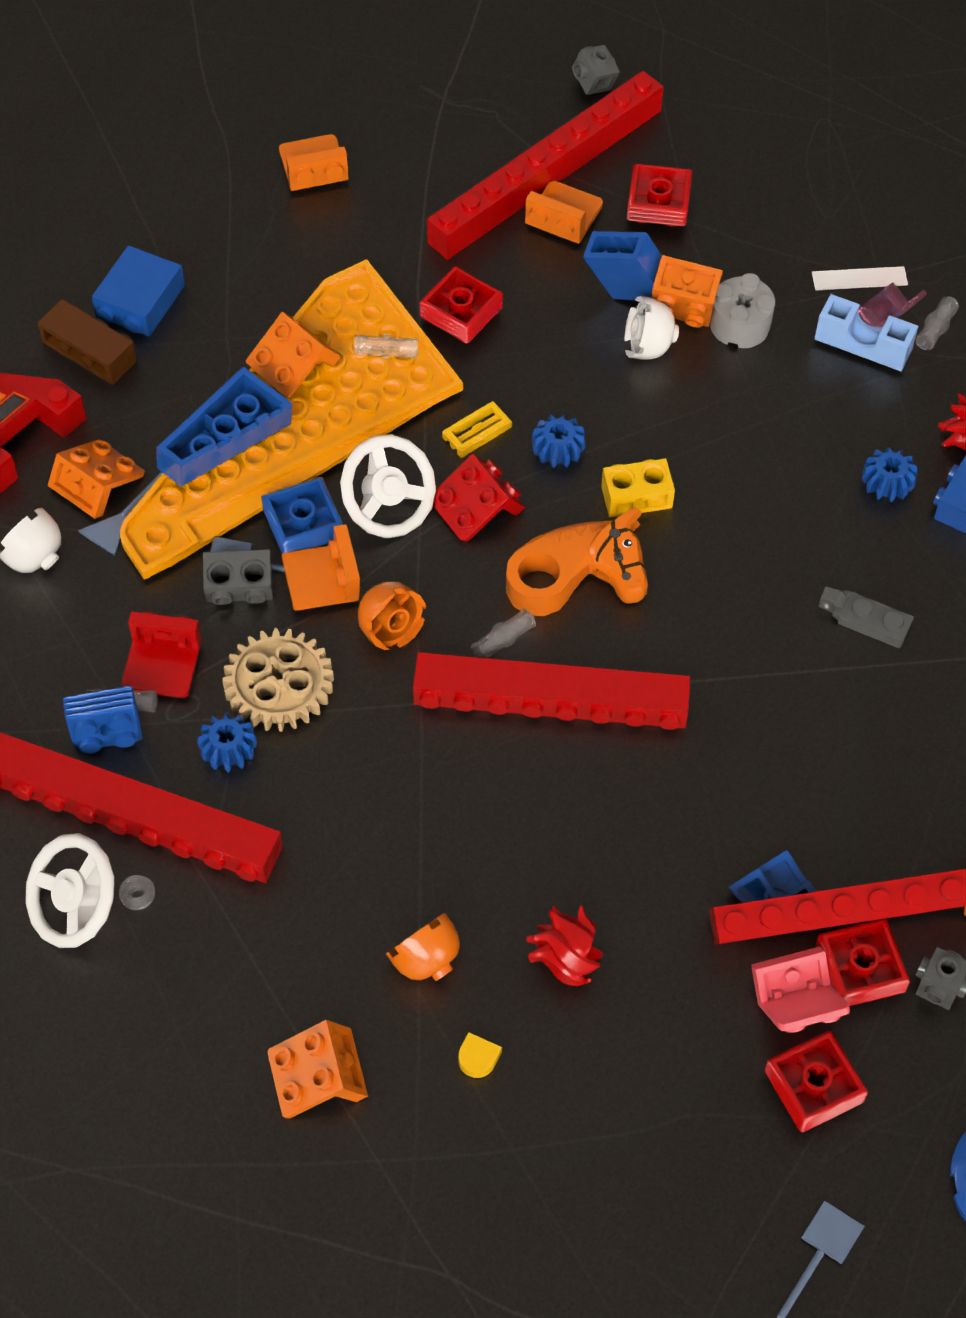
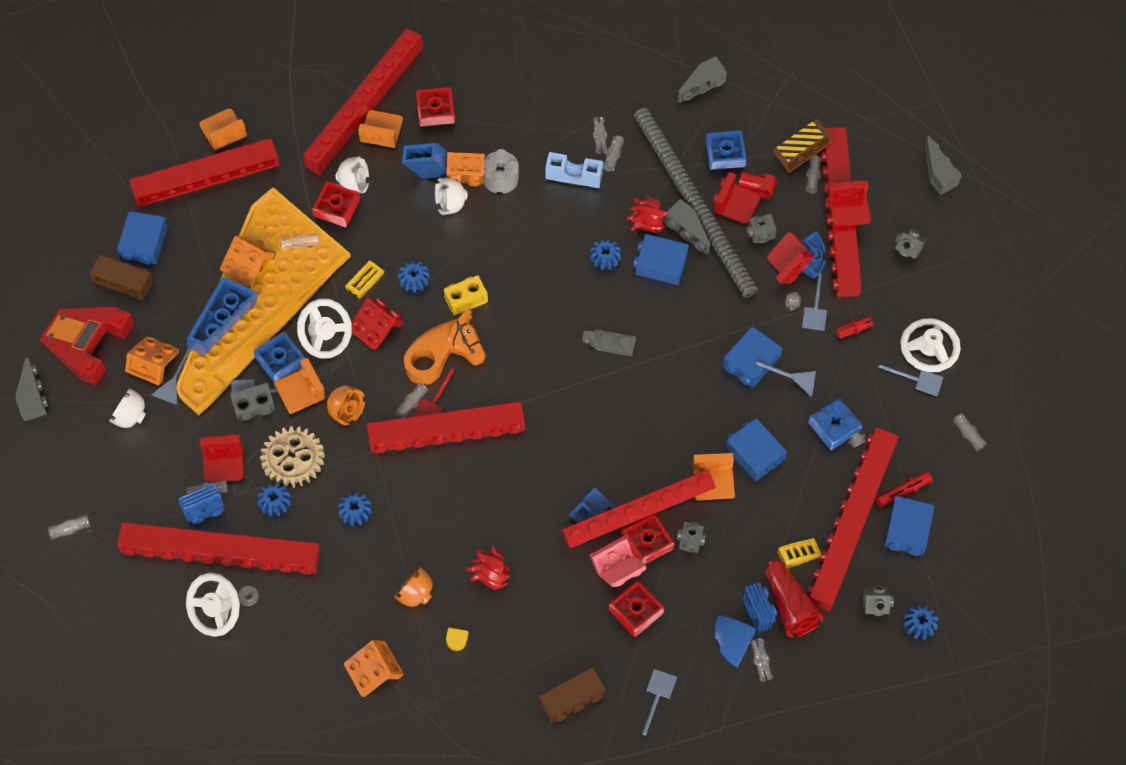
camera: 15 degrees left, 5 degrees up
dark grey brick [572,45,620,95] -> none
white sticker [812,266,908,290] -> none
clear pink panel [858,282,927,327] -> none
none -> red brick [130,138,279,207]
none -> white cylinder [336,157,369,193]
none -> blue gear [338,492,372,527]
none -> red piece [413,368,454,417]
none -> reddish brown brick [539,667,605,723]
none -> clear pin [593,117,607,154]

